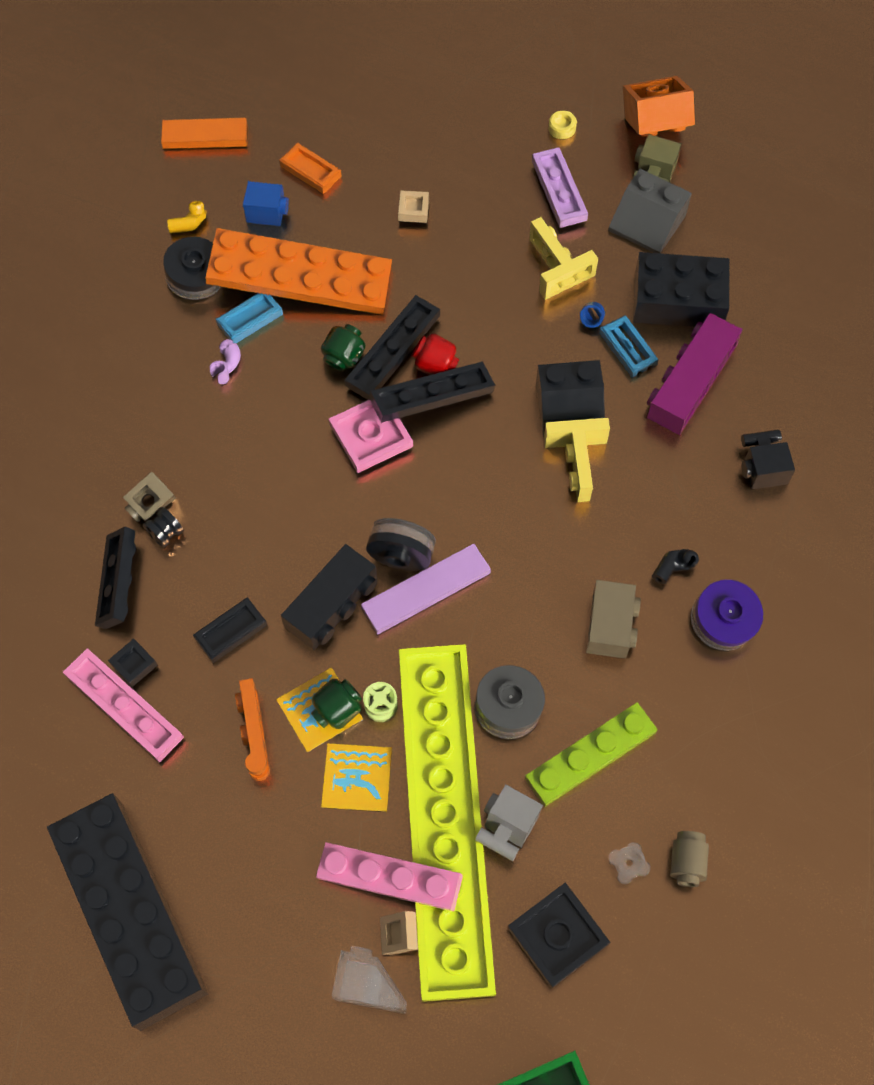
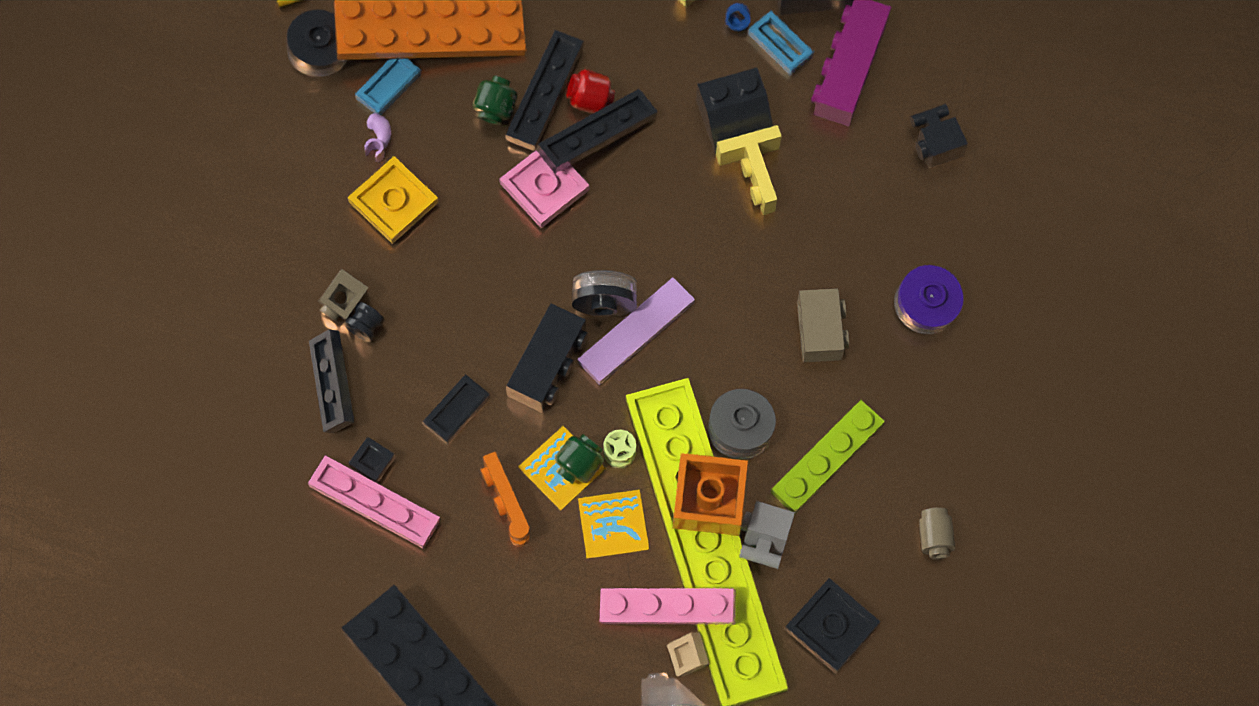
camera: 15 degrees left, 5 degrees up
clear plate [609,842,650,884] -> none
black arm [652,549,699,585] -> none
none -> yellow plate [348,156,439,244]
none -> orange brick [672,453,748,536]

